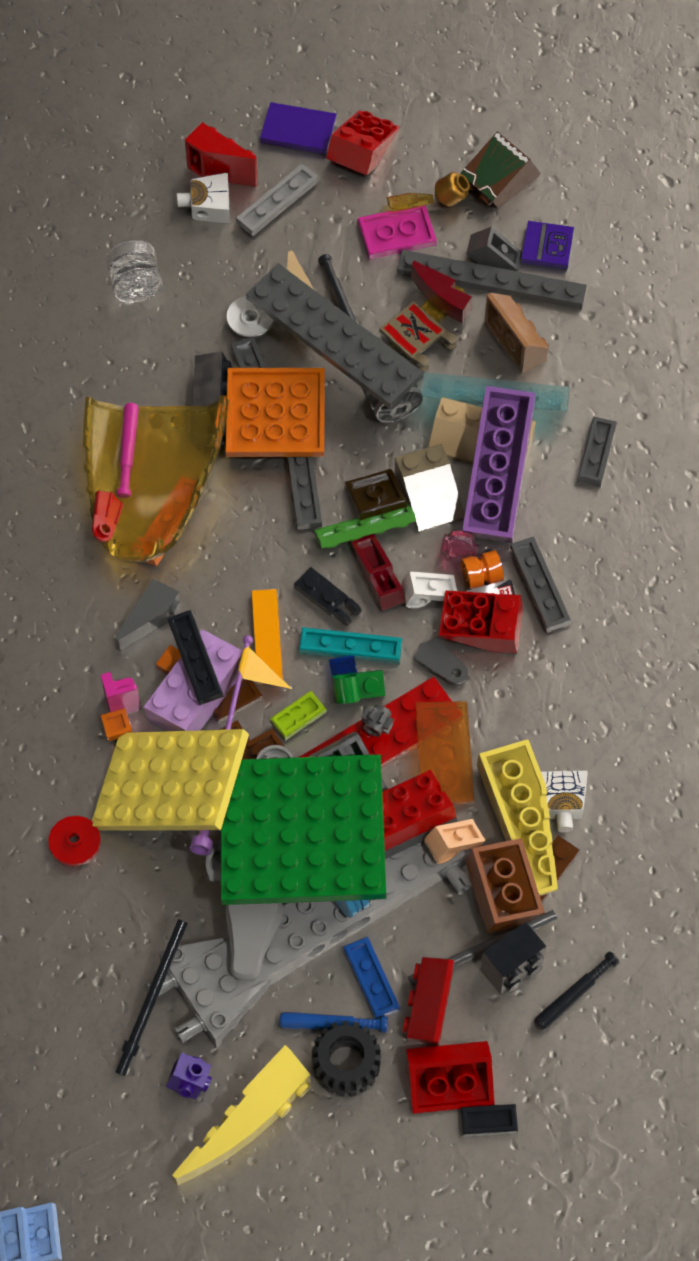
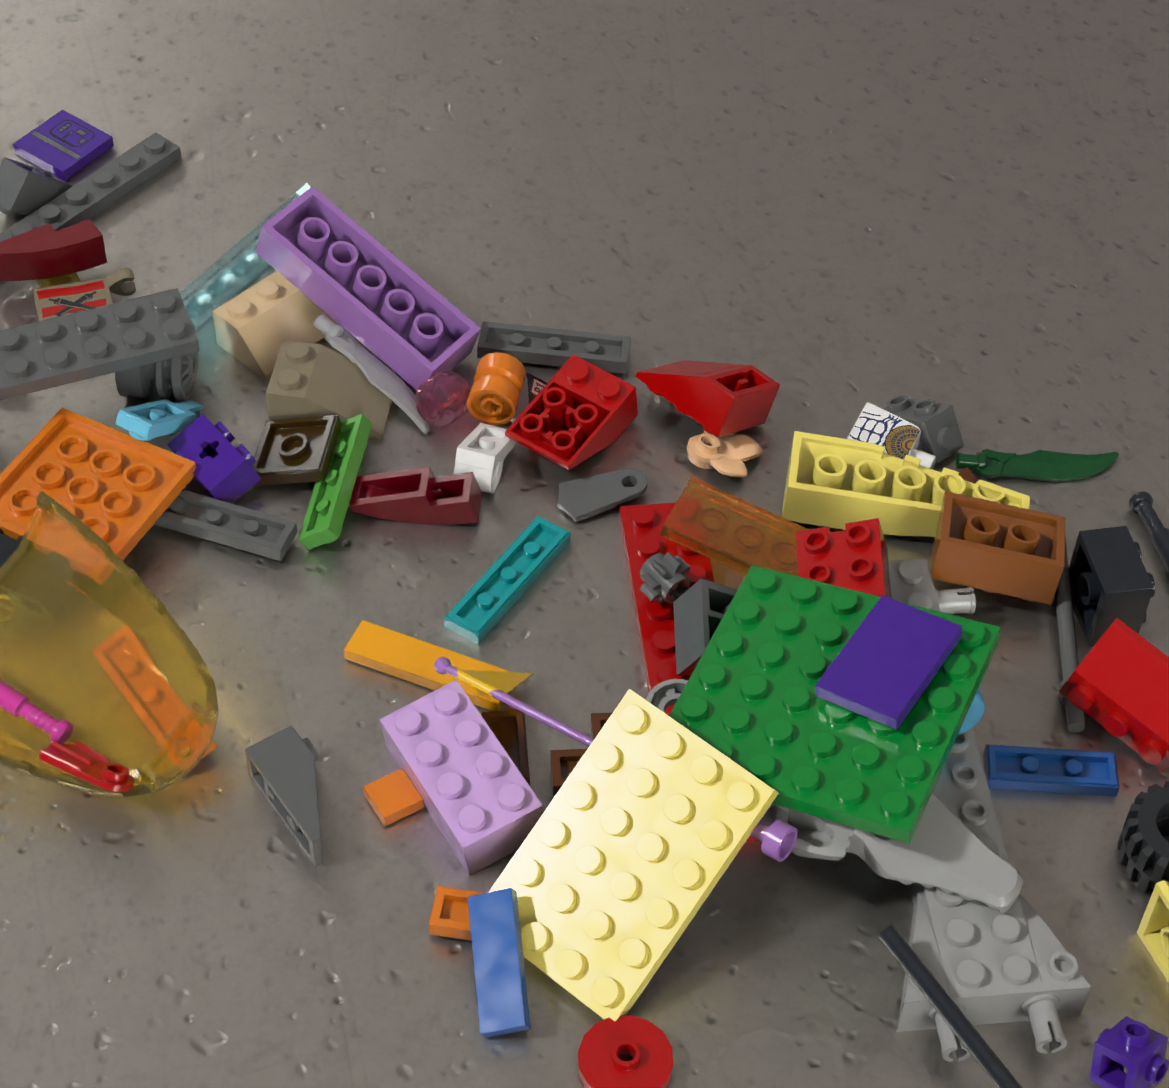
camera: 65 degrees left, 15 degrees down
dark pink panel [101,672,141,714] -> none
black tile [167,610,224,706] -> none
lime plate [270,691,326,741] -> none
blue piece [279,1012,388,1033] -> none
black hinge [294,567,362,626] -> none
clear blue tile [329,655,357,675] -> none
green plate [331,669,386,704] -> none
light nougat plate [424,819,485,864] -> none
medium nougat slope [485,293,549,373] -> none
dark grey tile [577,416,617,487] -> none
none -> medium azure hinge [115,399,204,441]
none -> dark purple brick [167,414,261,504]
none -> light grey sword [313,314,430,434]
none -> tile [468,888,531,1038]
none -> red slope [635,360,780,437]
none -> light nougat plate [687,430,763,477]
none -> dark purple tile [815,595,962,730]
none -> dark grey bracket [882,396,964,464]
none -> dark green sword [956,449,1119,482]

